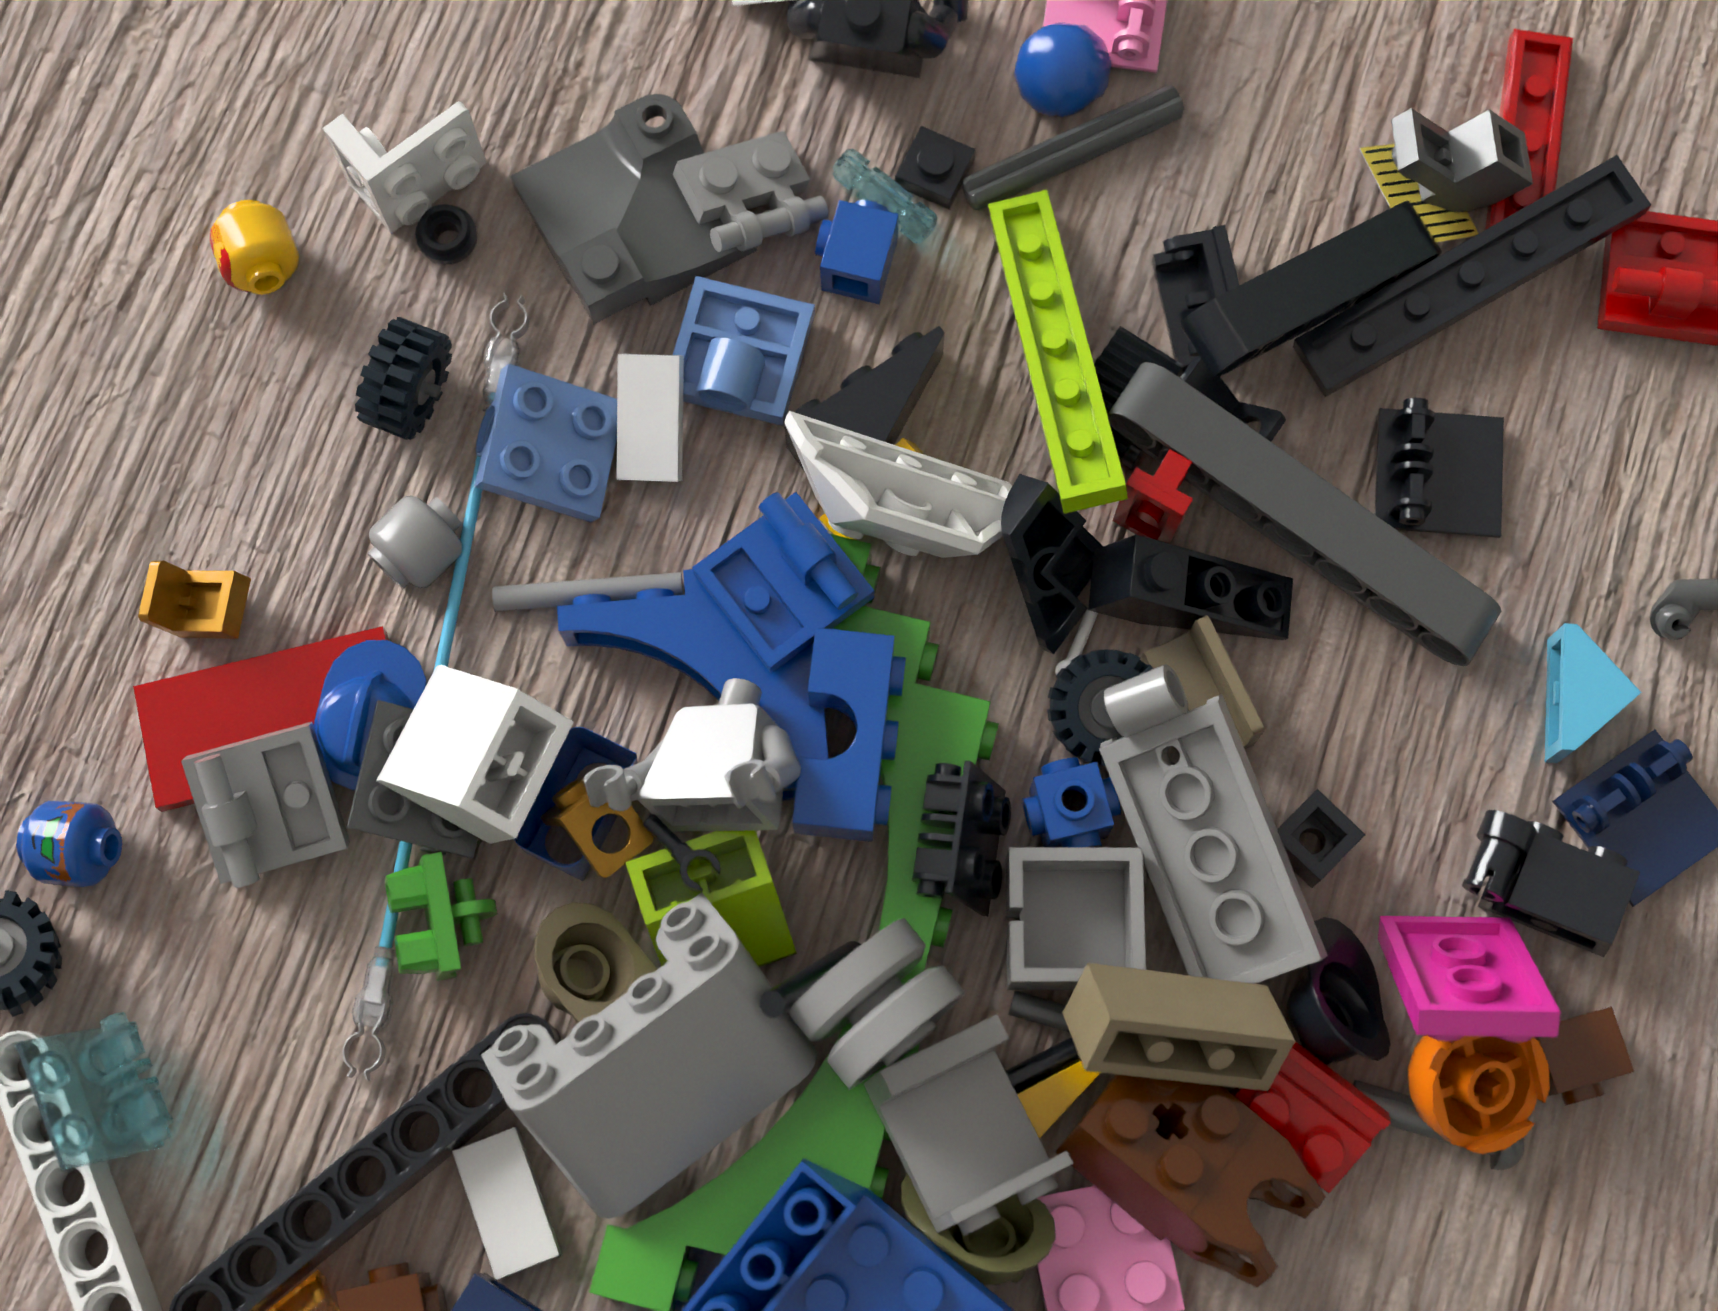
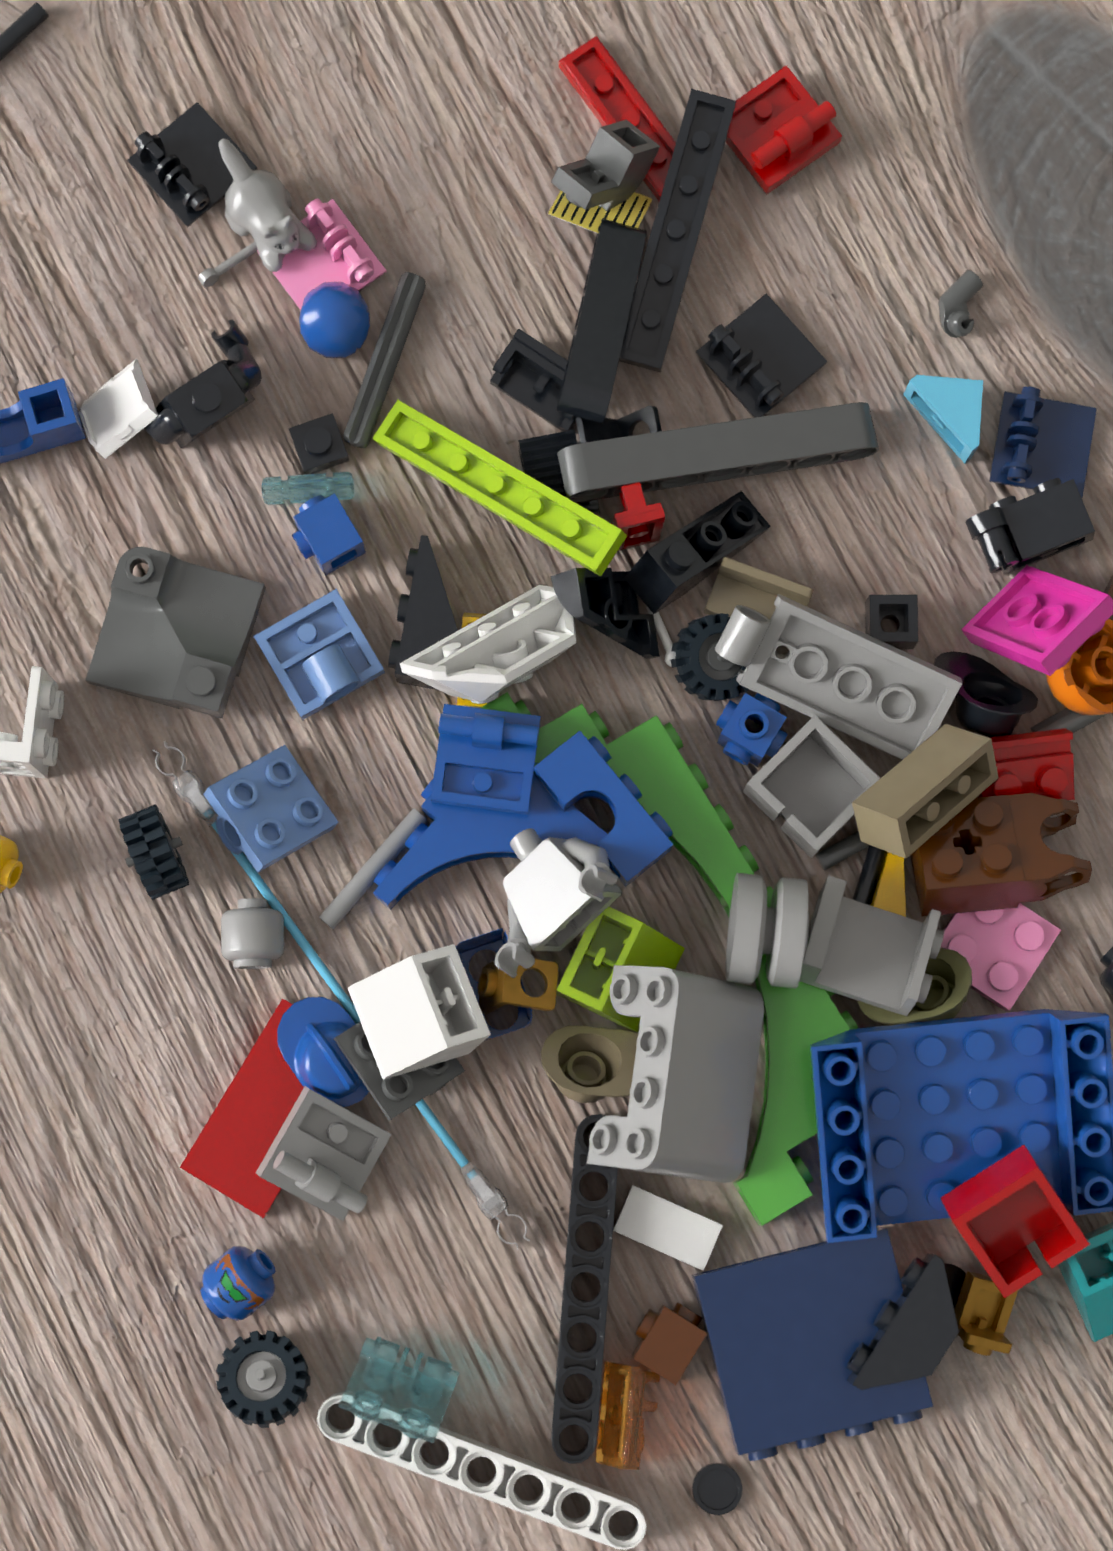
camera: 50 degrees left, 5 degrees up
pearl gold bracket [138,561,251,639] -> none
bright green hips [385,852,498,981] -> none
black plate [415,204,477,265] -> none
white tile [616,354,684,482] -> none
black hand [643,814,721,892] -> none
light grey plate [672,130,828,252] -> none
black bar [759,941,861,1018] -> none
black hinge [912,761,1011,917] -> none

